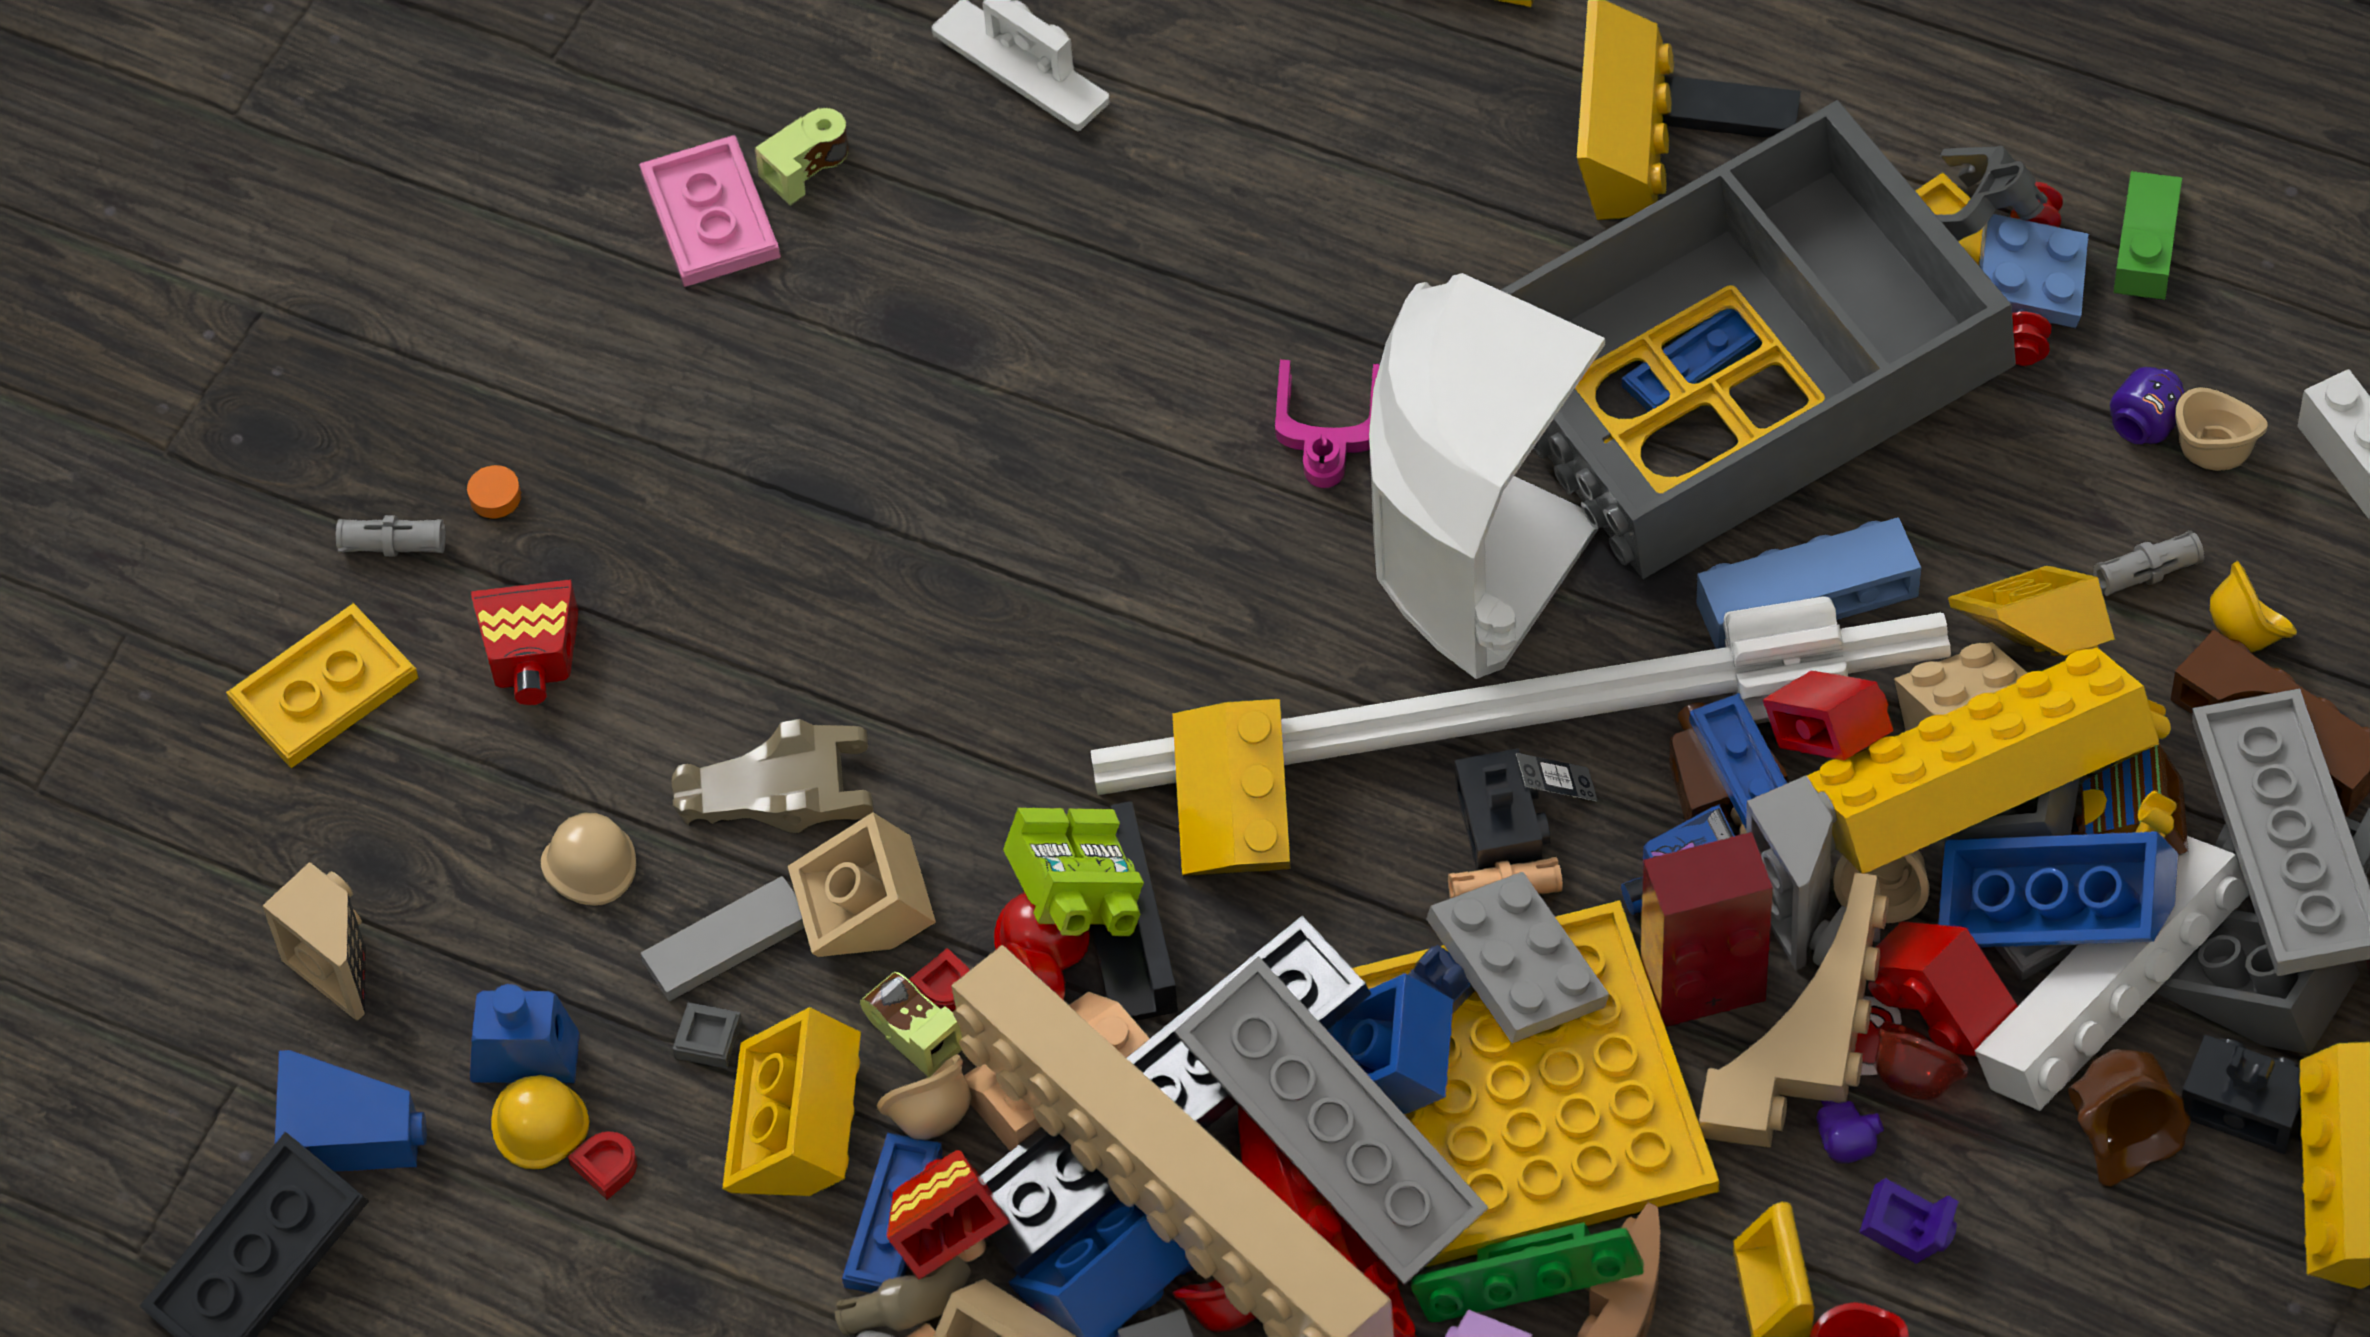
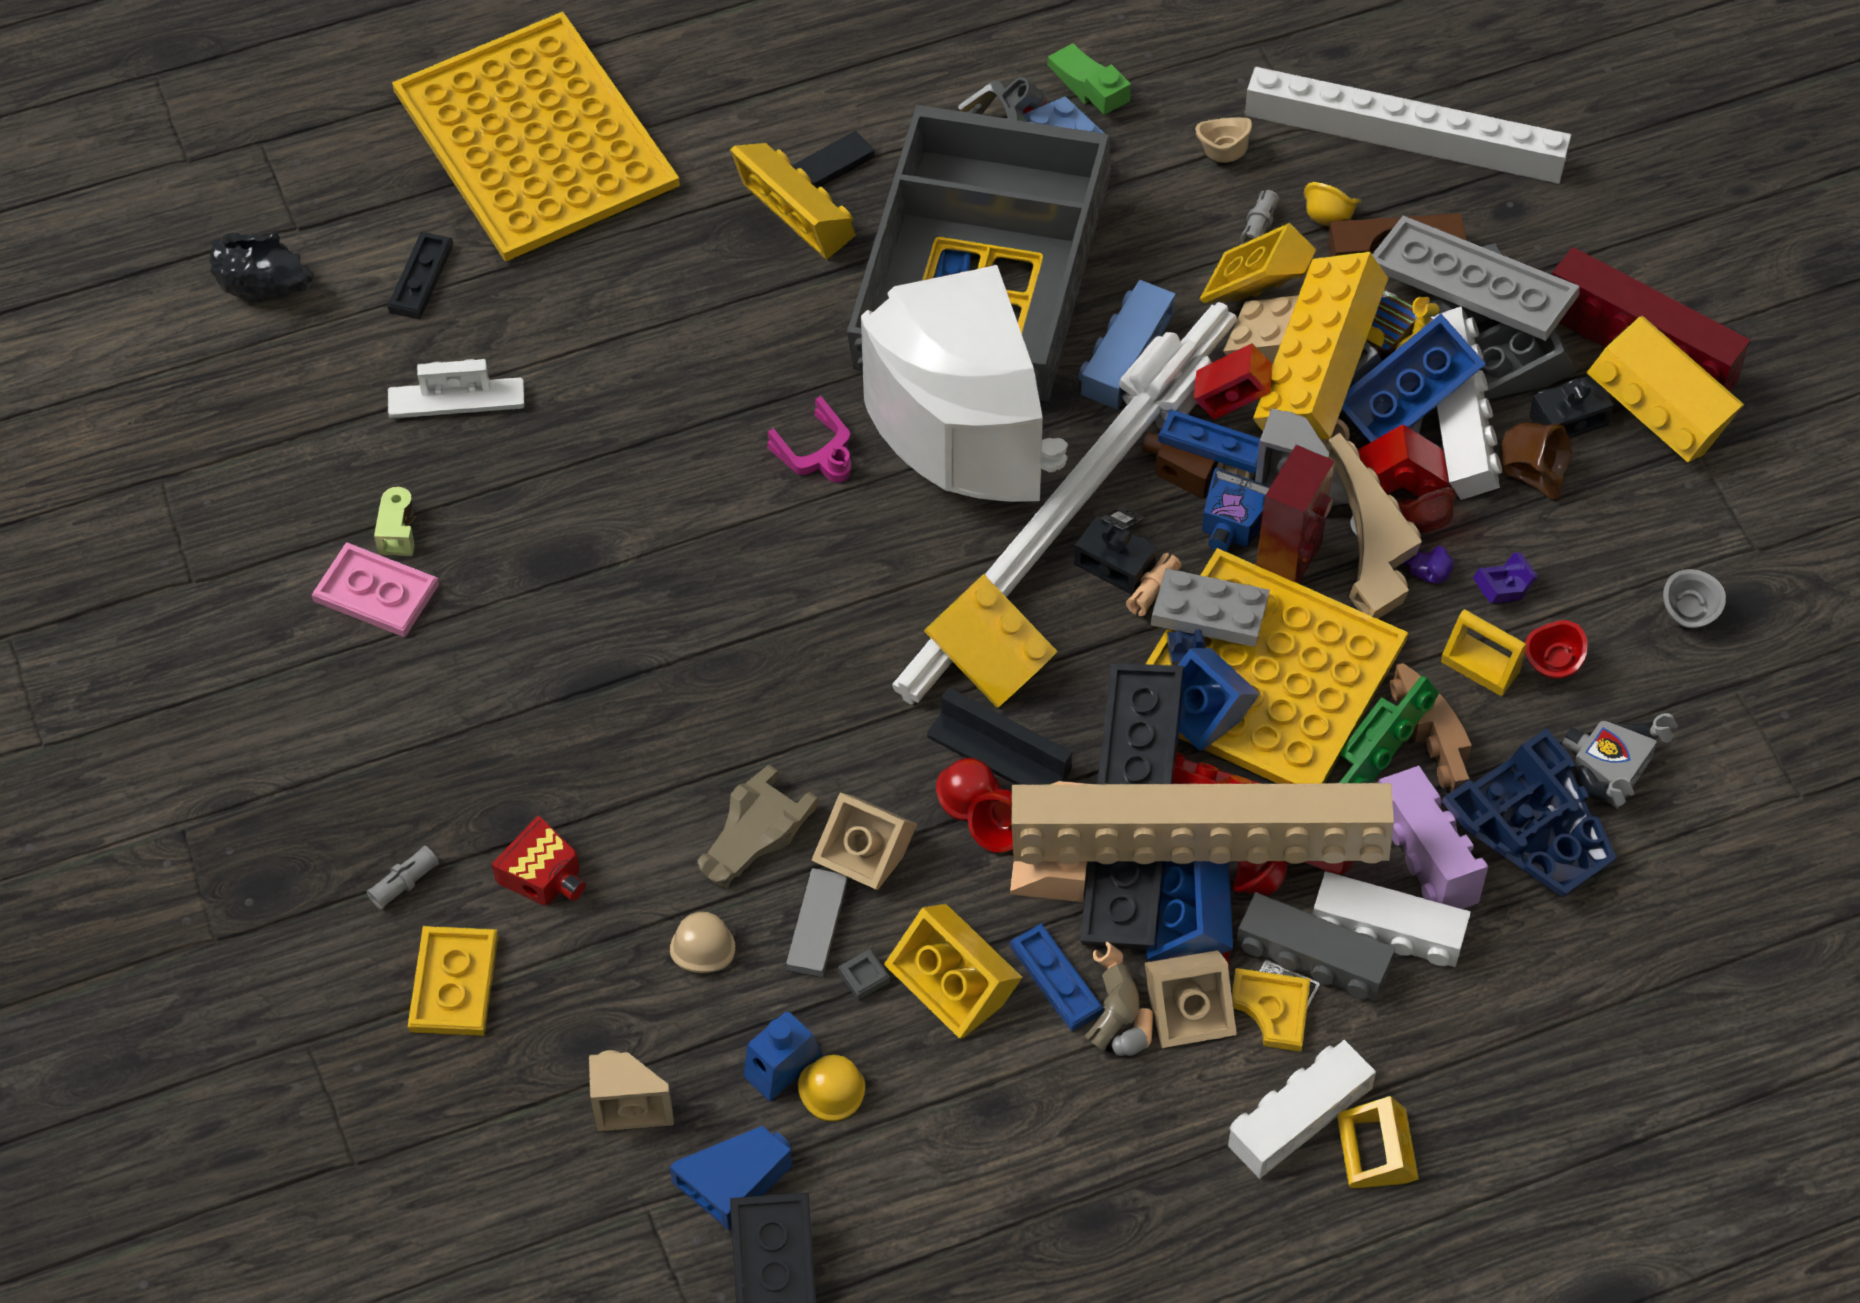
camera: 50 degrees left, 0 degrees up
orange tile [467,465,521,518] -> none
red tile [568,1132,637,1200] -> none
yellowish green leg [860,972,962,1077] -> none
tan helmet [877,1054,972,1140] -> none
red torso [887,1150,1009,1279] -> none
red tile [909,948,970,1012] -> none
lime hips [1003,808,1144,936] -> none
light grey plate [1174,956,1488,1286] -> none
dark purple head [2109,367,2185,444] -> none

